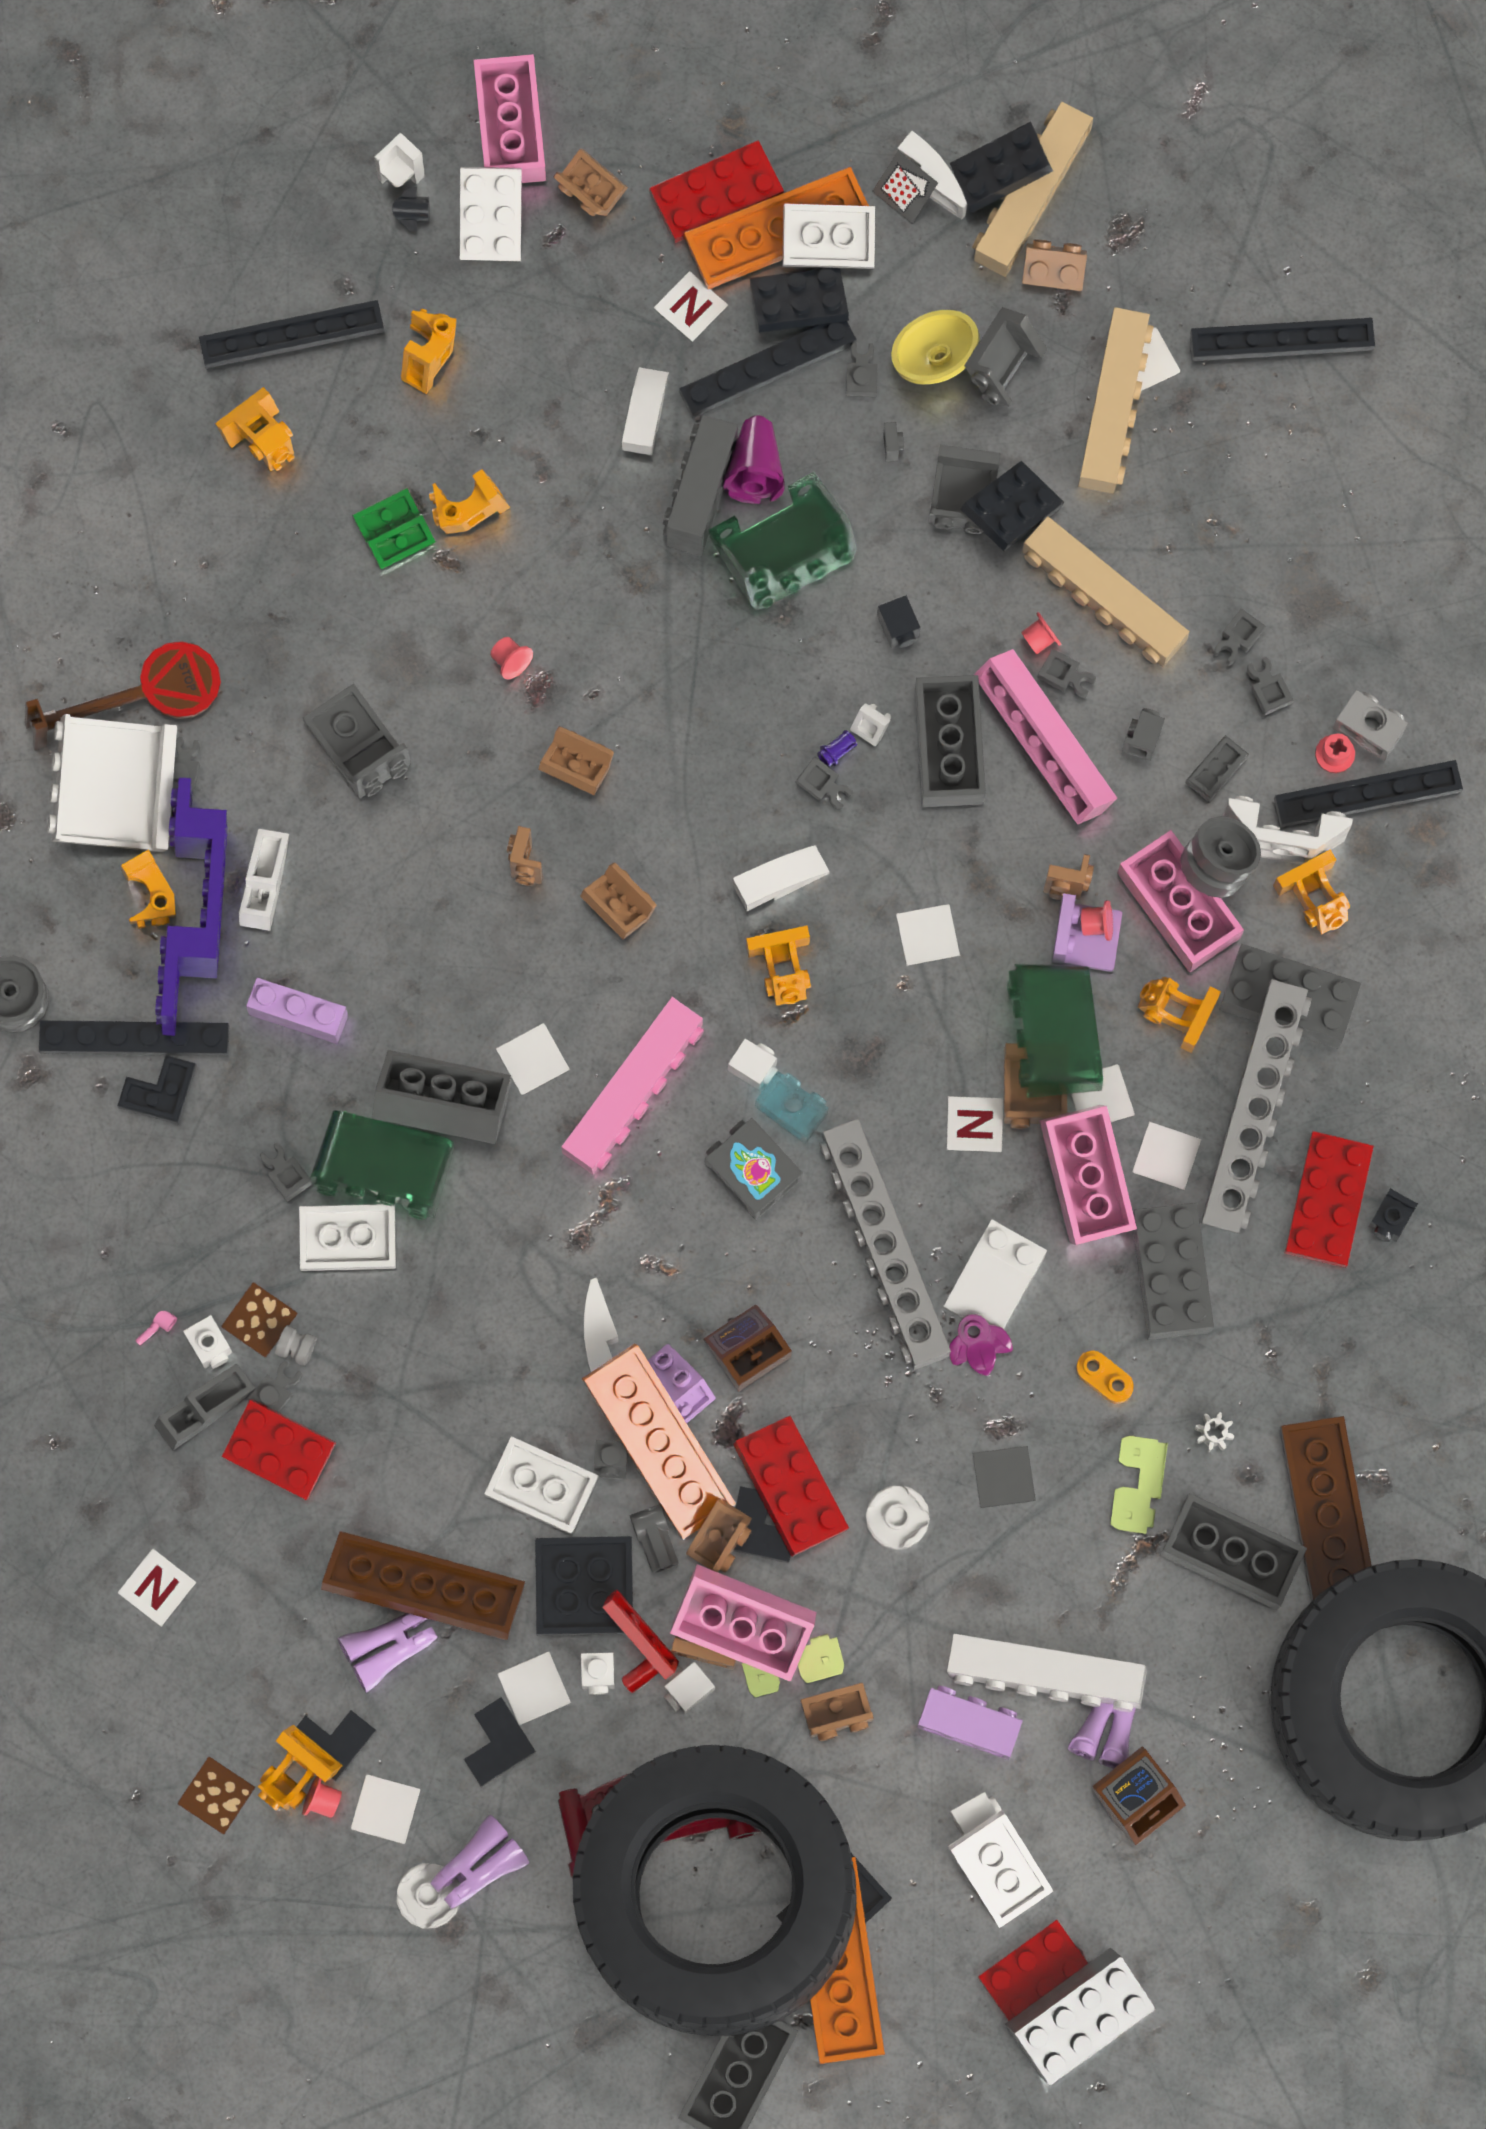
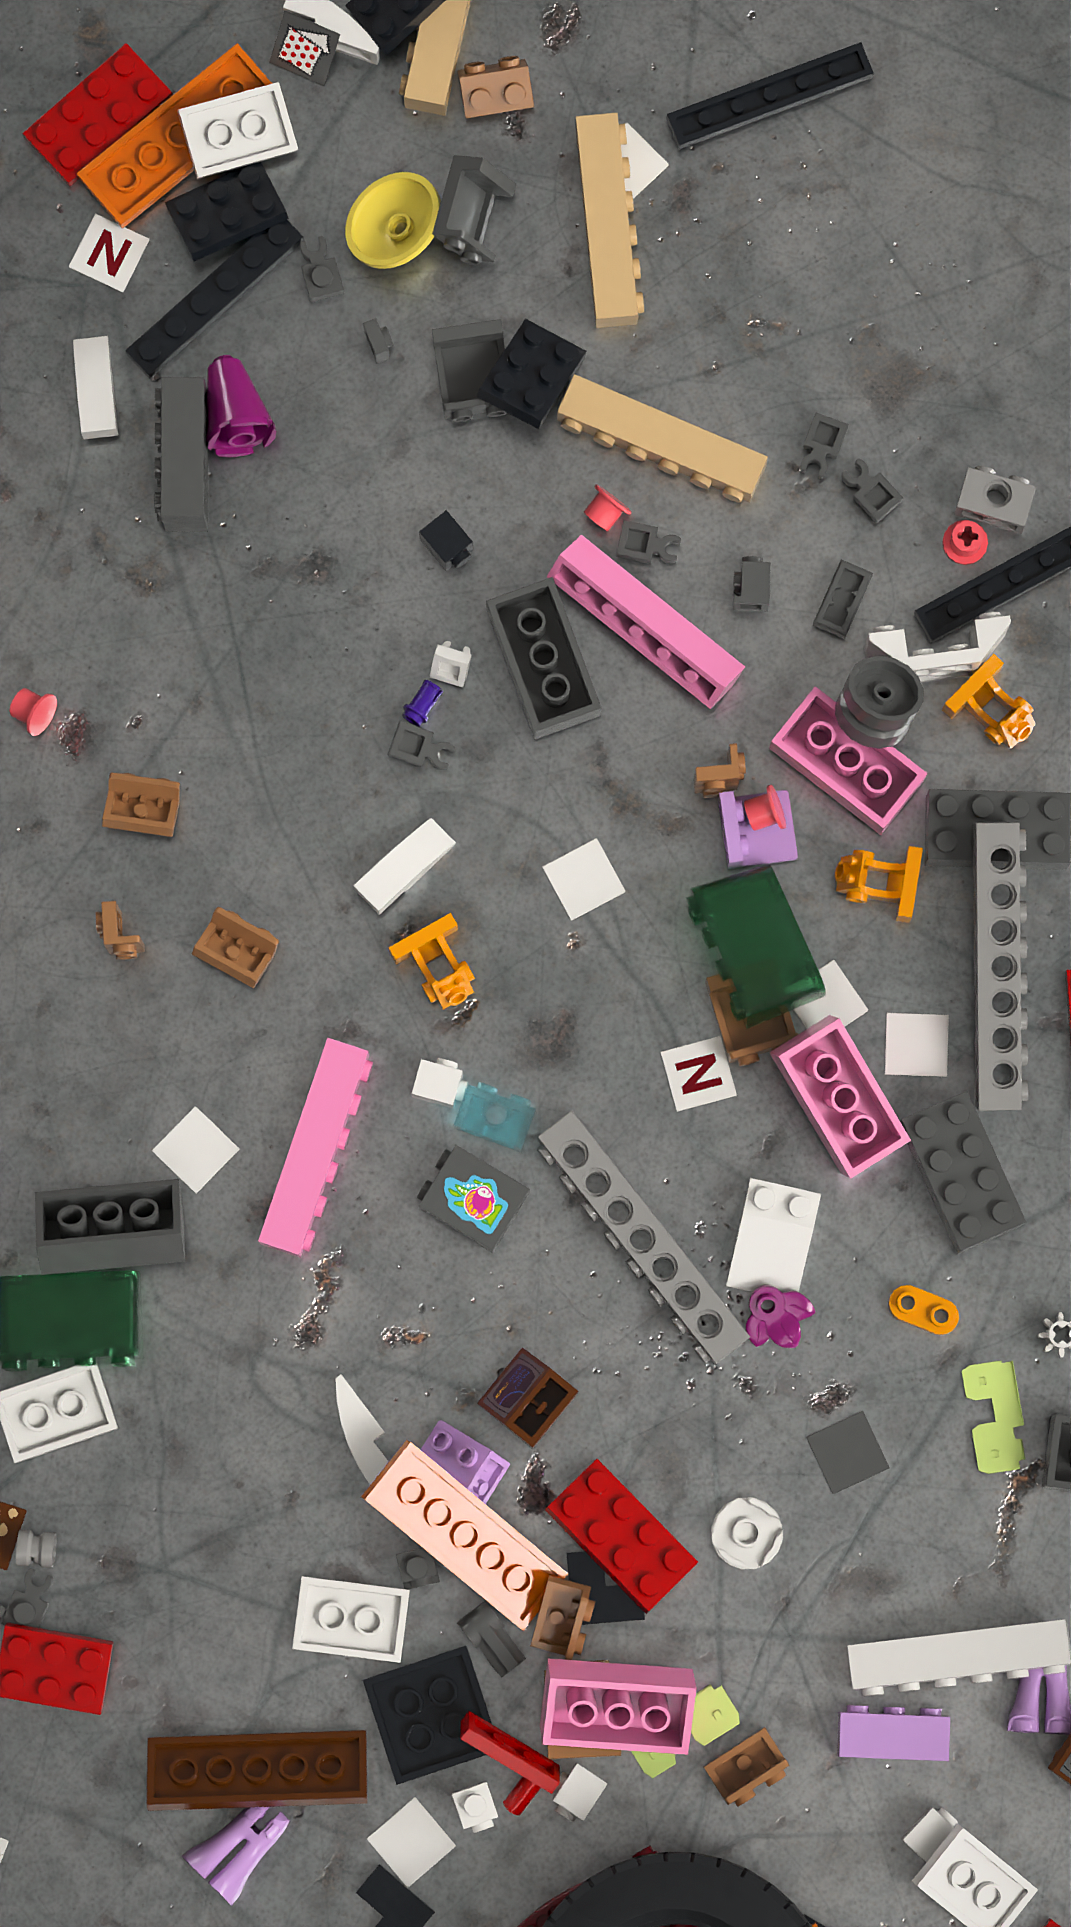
camera: 15 degrees left, 5 degrees up
clear green windscreen [708,472,857,610] -> none

